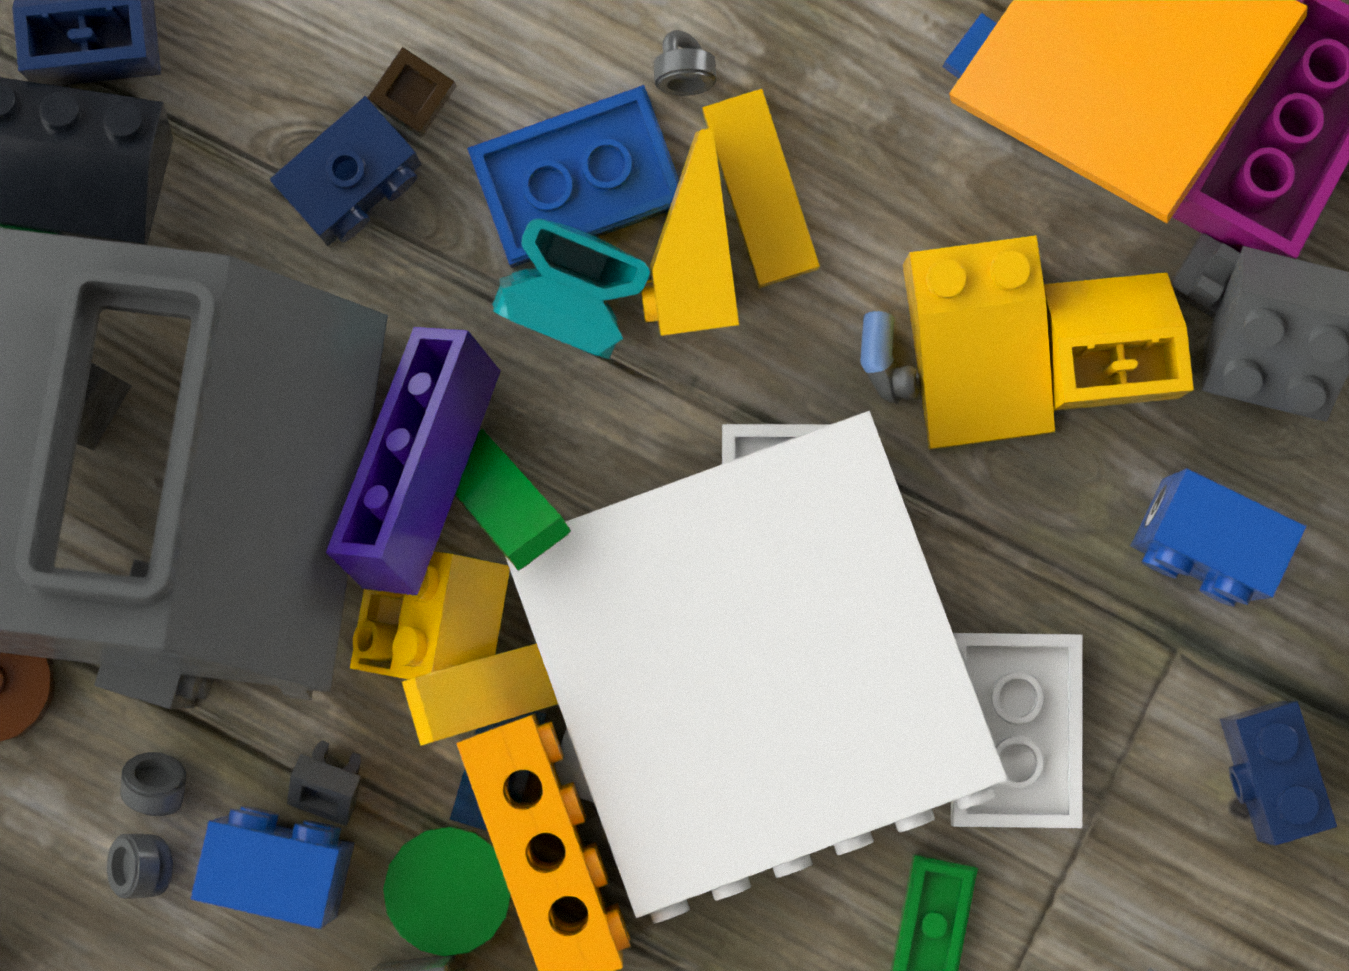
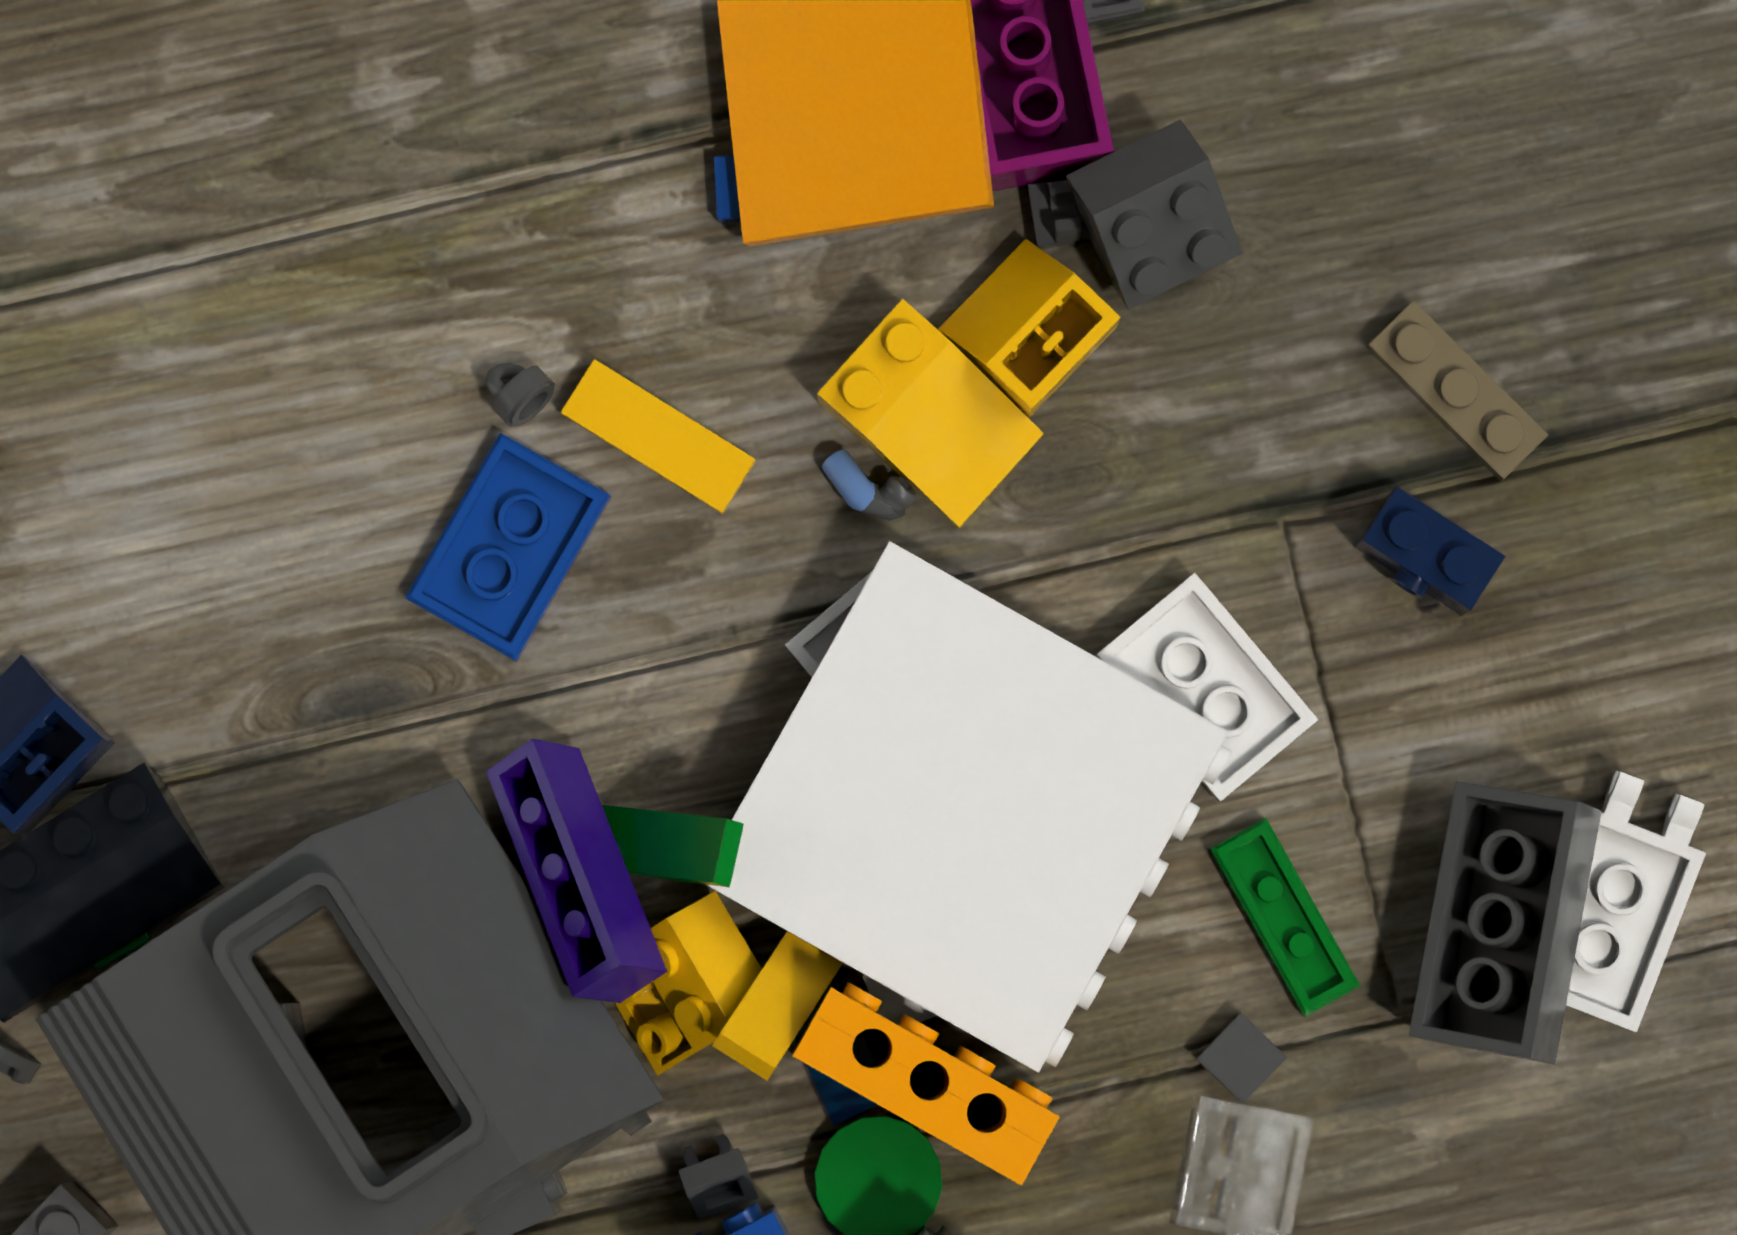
camera: 40 degrees left, 0 degrees up
dark blue brick [269,96,422,246] -> none
dark brown plate [367,47,457,138] -> none
teal piece [492,218,650,359] -> none
yellow slope [641,128,739,336] -> none
blue brick [1130,468,1306,607] -> none

